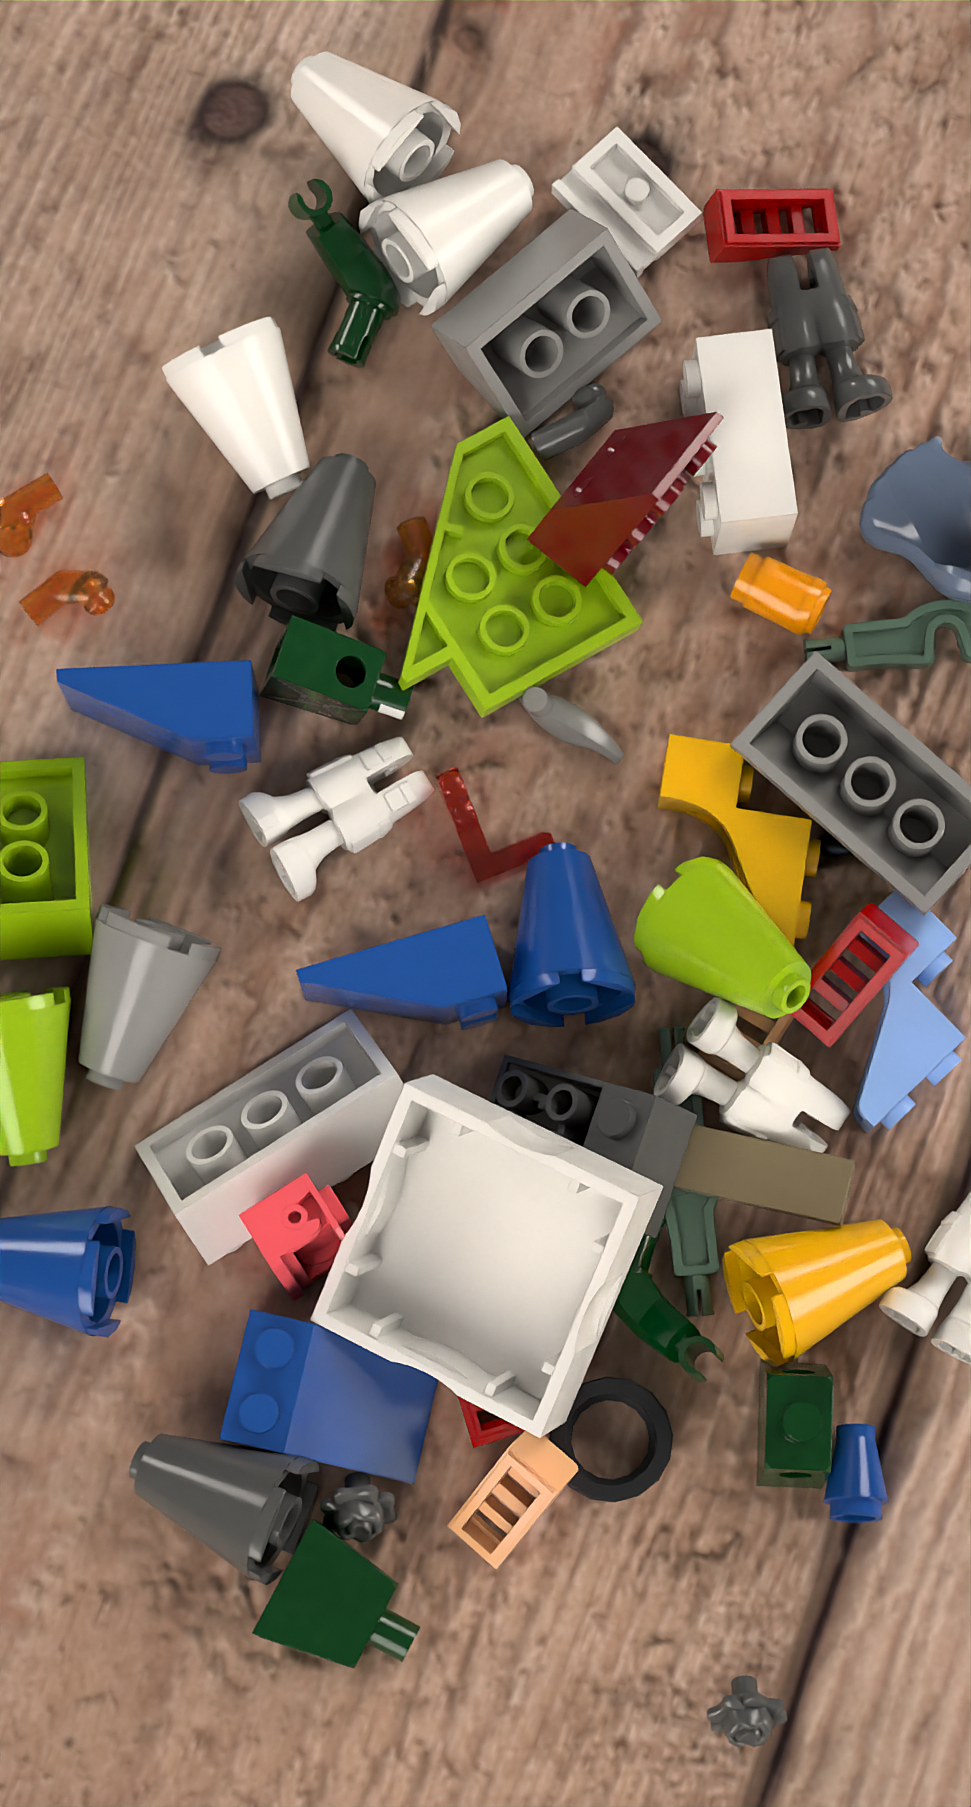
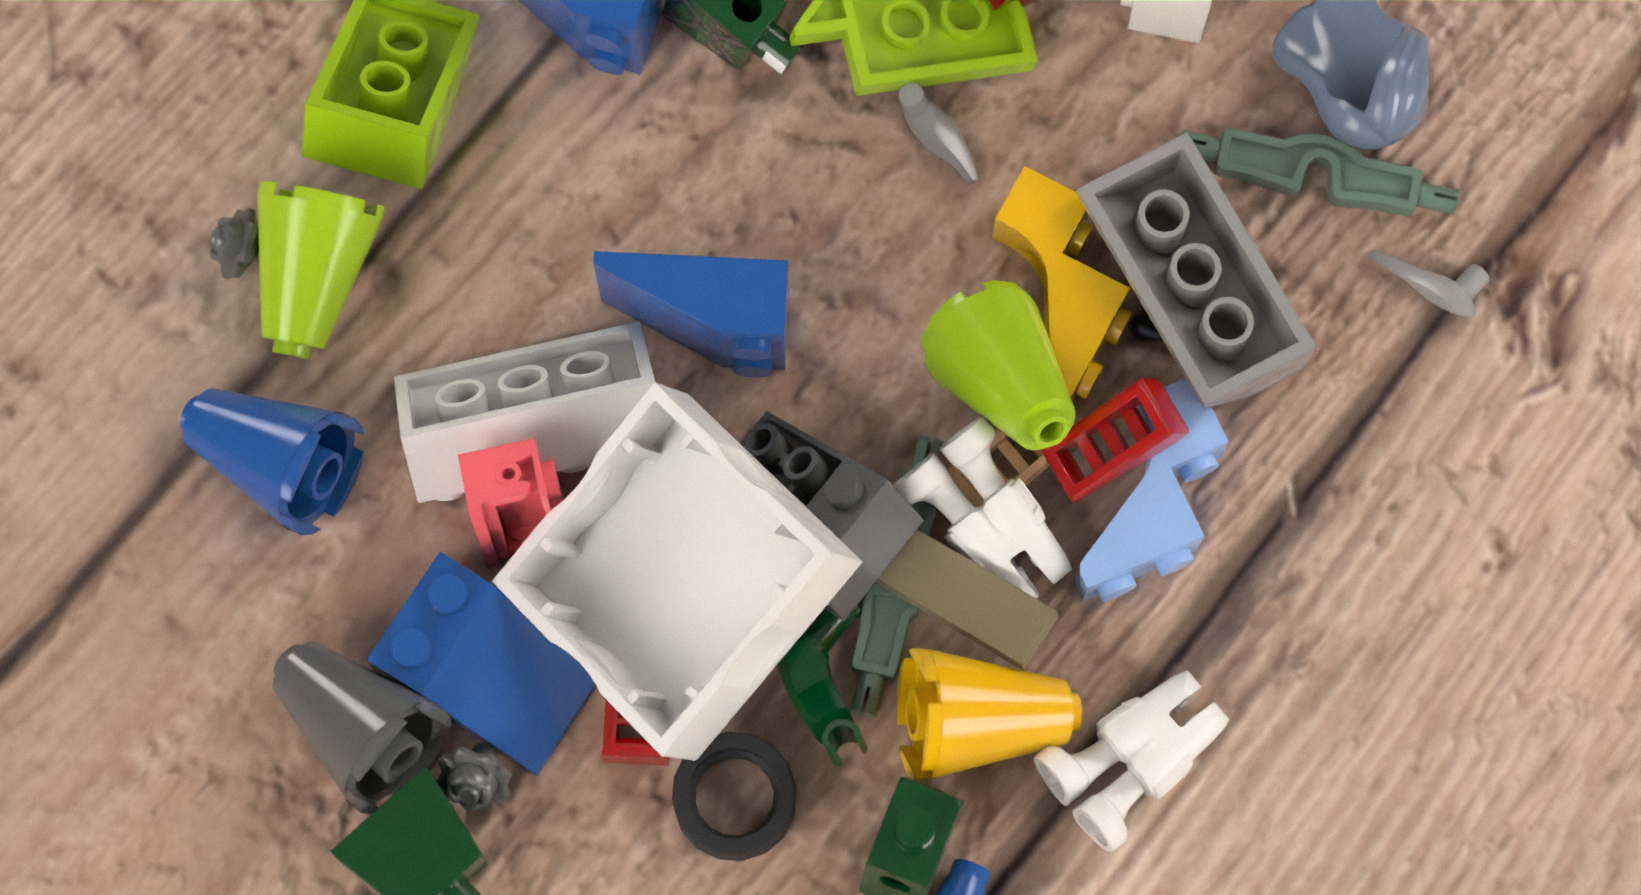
camera: 20 degrees right, 5 degrees down
light grey cone [78,905,222,1090] -> none
white piece [238,737,435,902] -> none
clear red piece [434,767,555,883] -> none
light nougat slope [447,1431,578,1569] -> none
blue cone [507,842,636,1027] -> none
light orange piece [730,552,832,636] -> none

